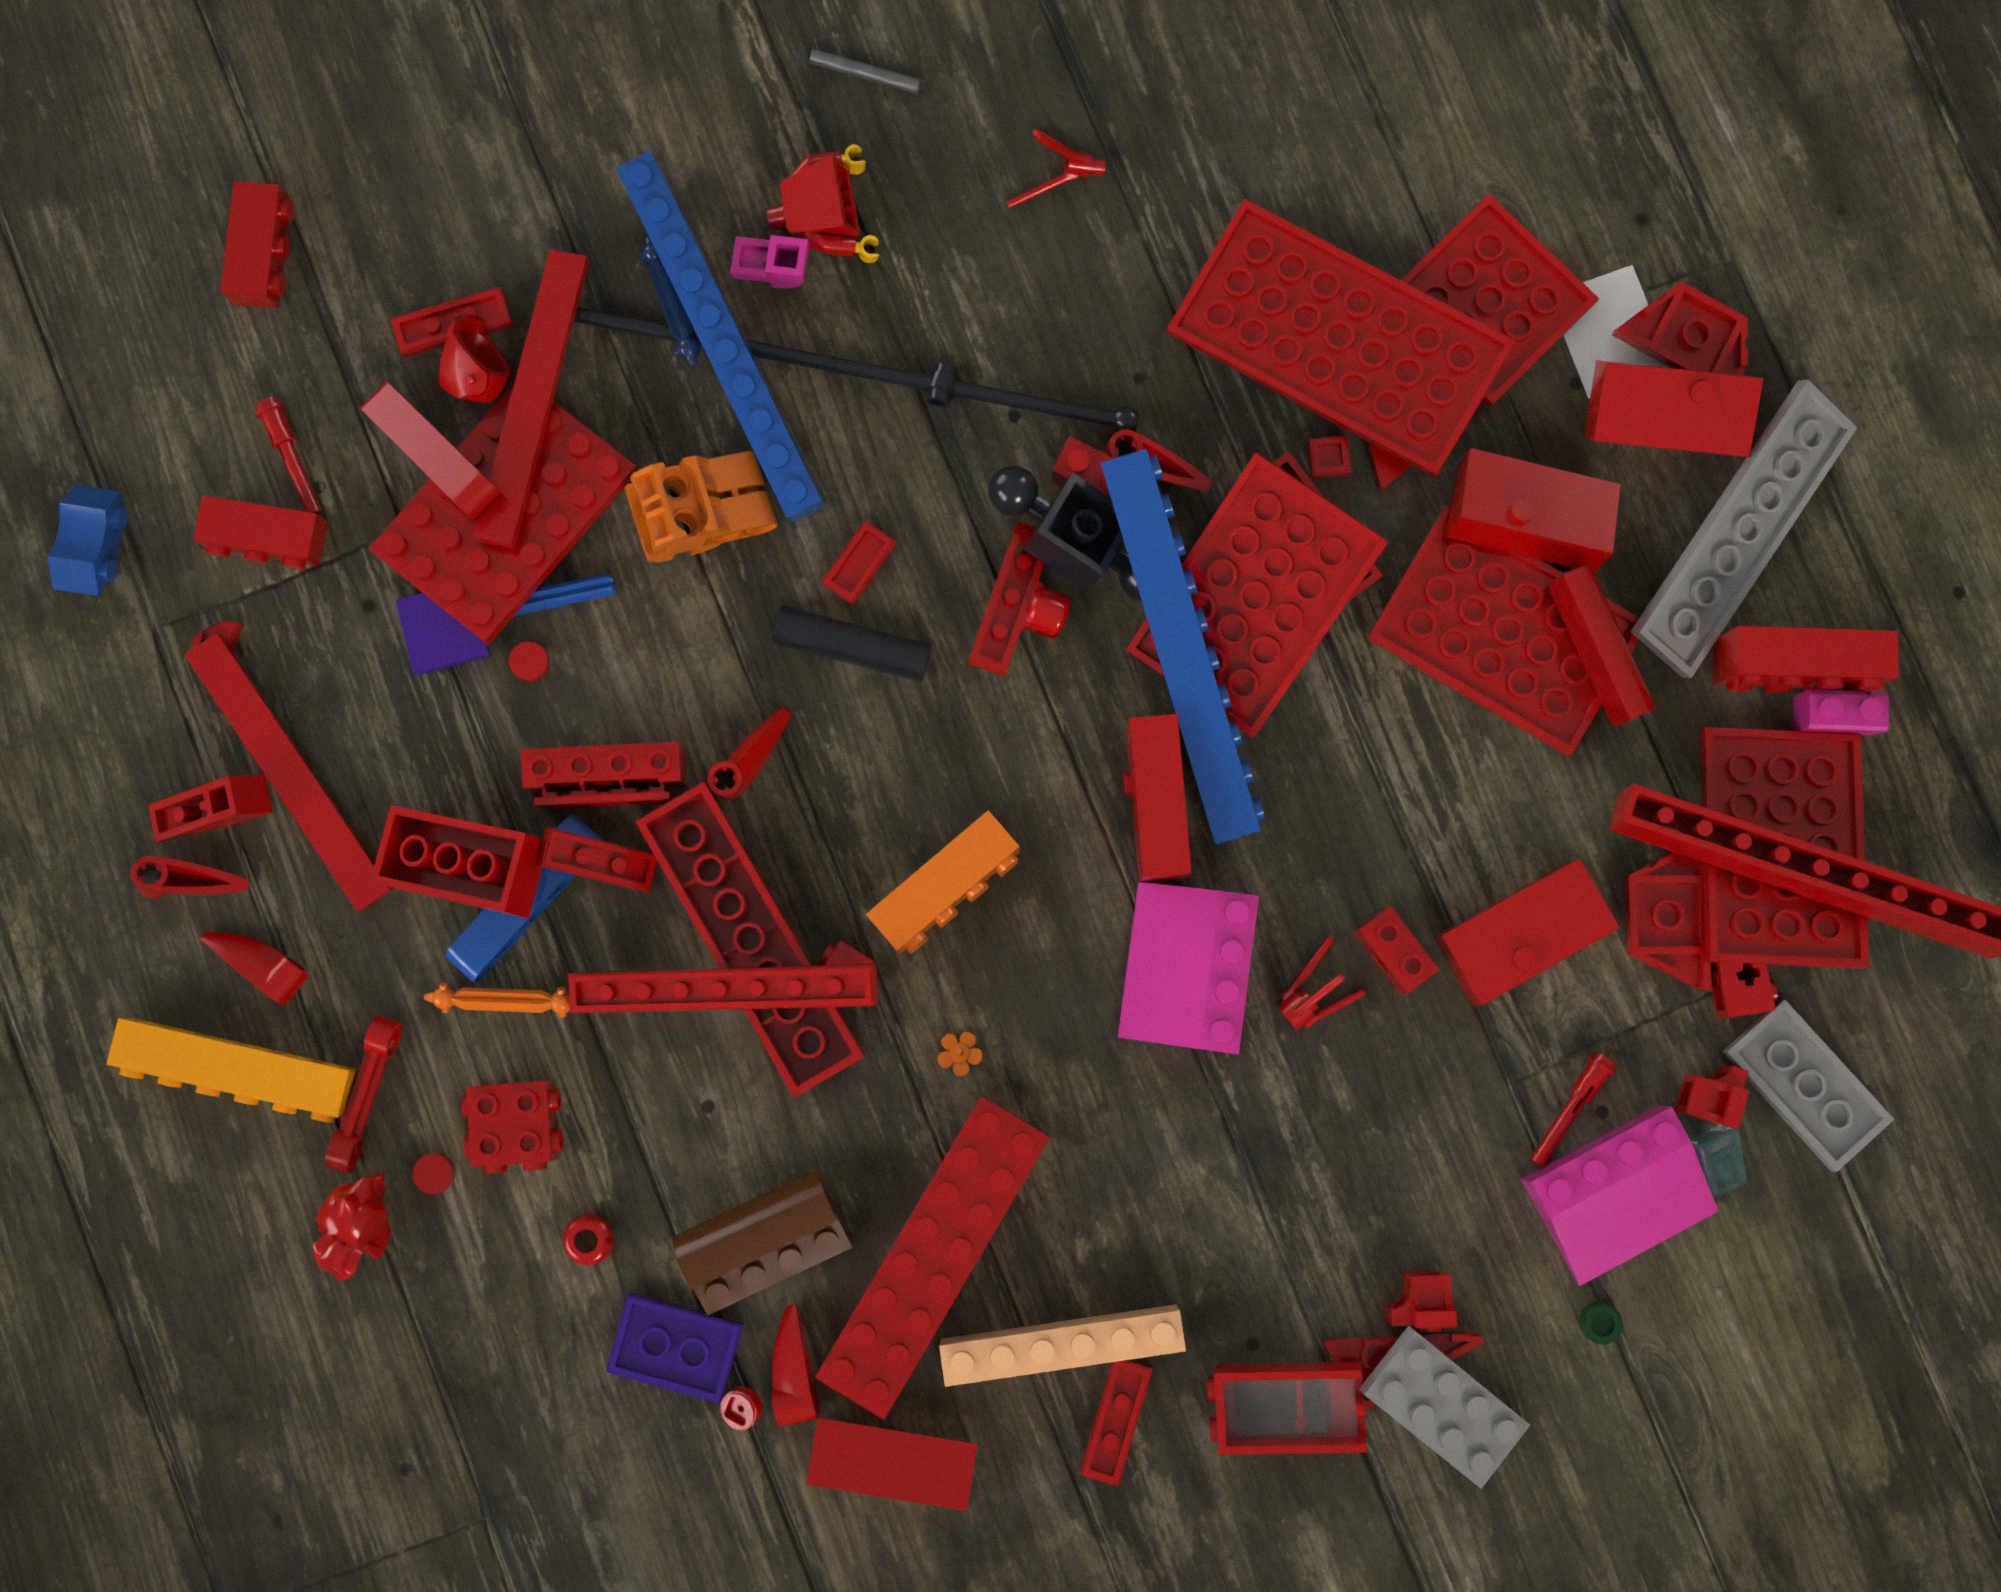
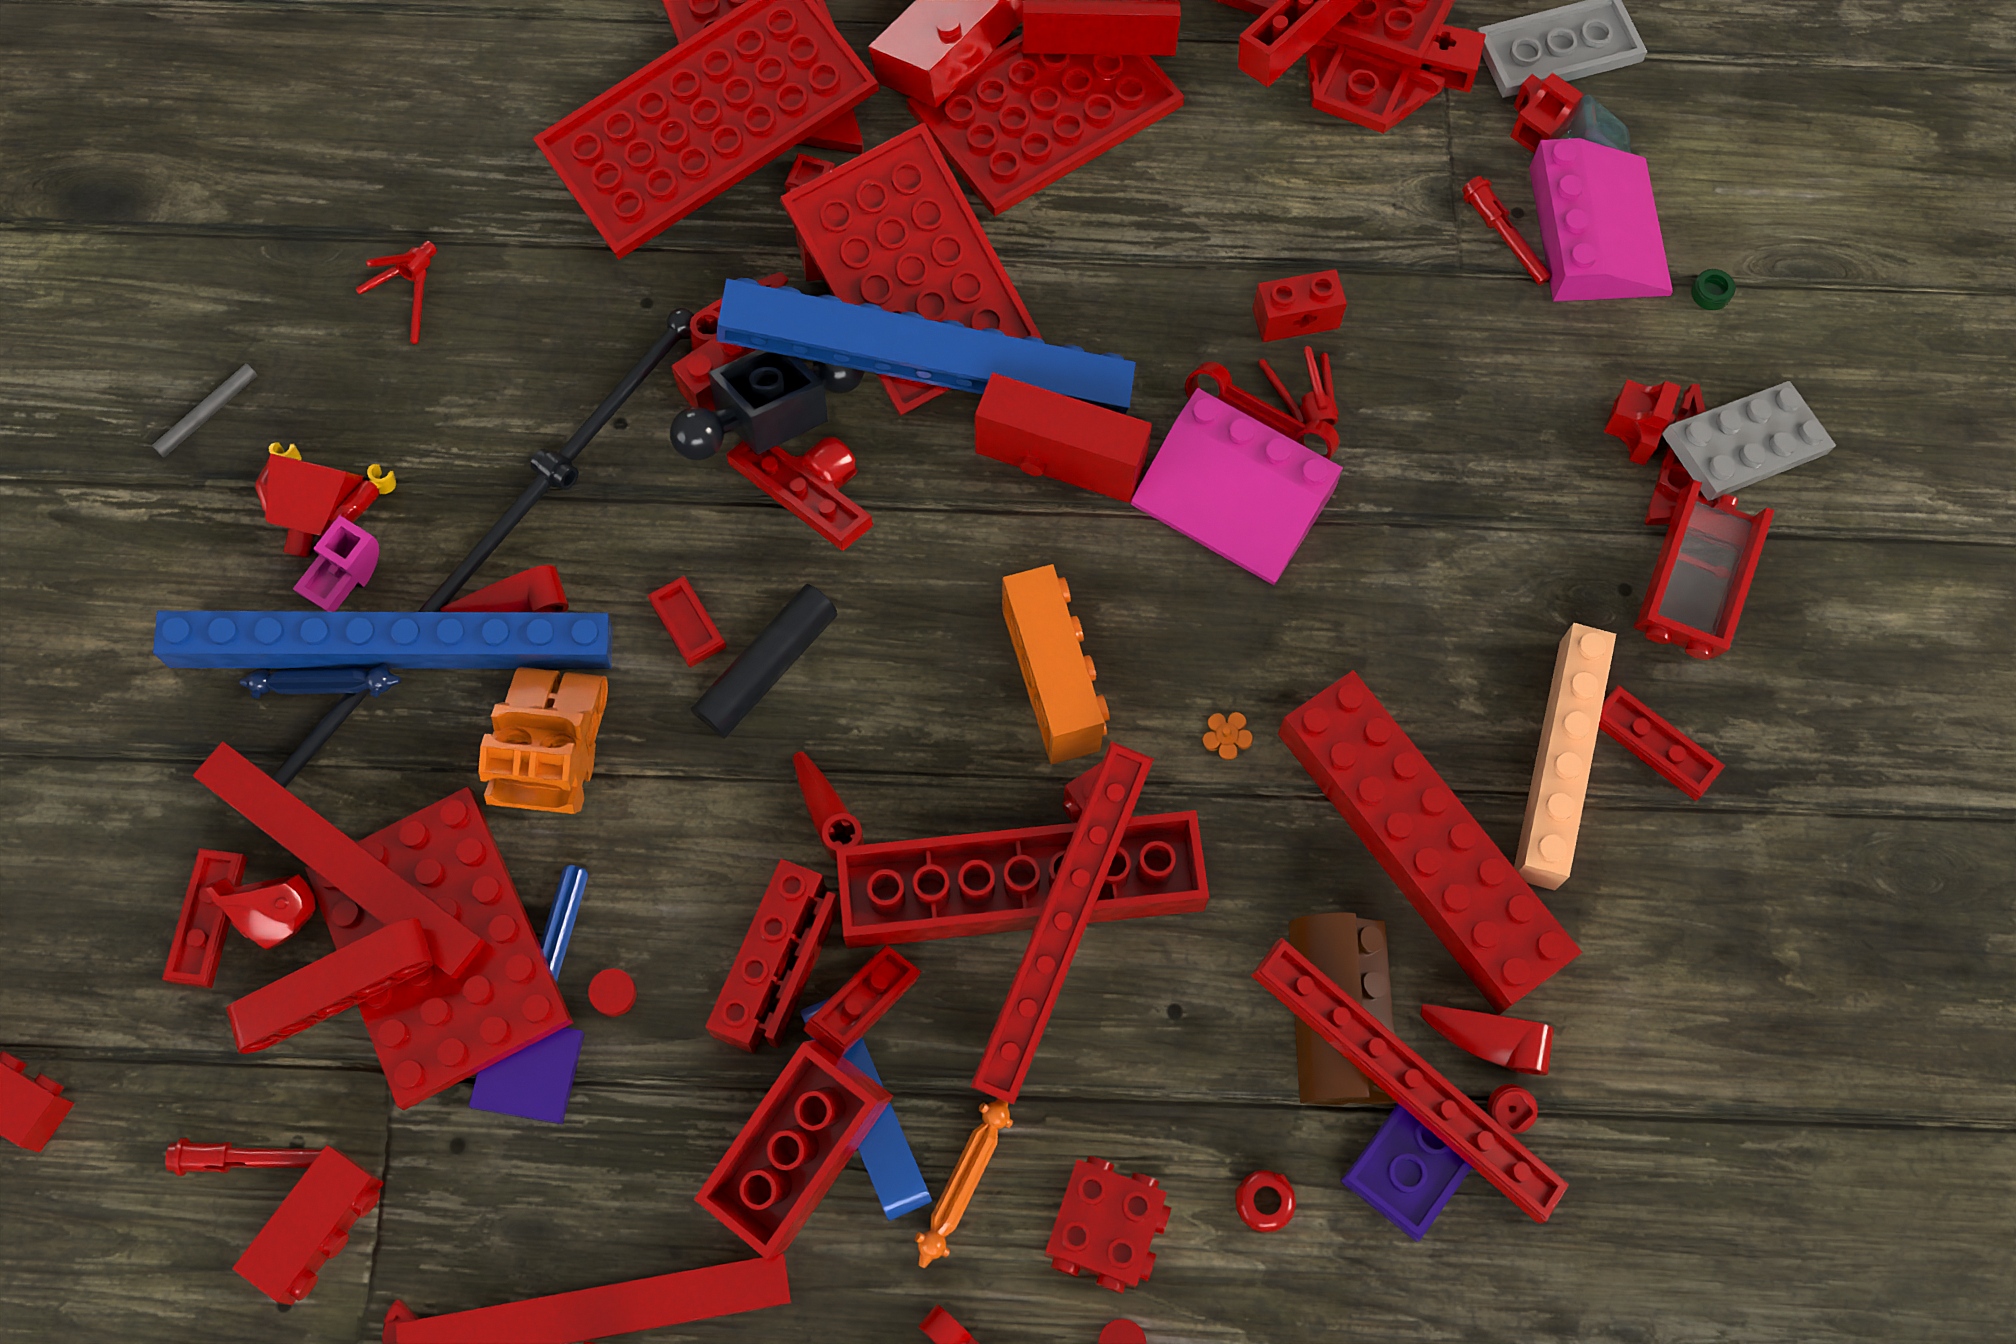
camera: 70 degrees left, 15 degrees down
red brick [806,1418,977,1511] -> none
red brick [1433,858,1620,1006] -> none
none -> red piece [440,565,569,613]
none -> red piece [1185,361,1339,460]
none -> red tile [1250,938,1569,1224]

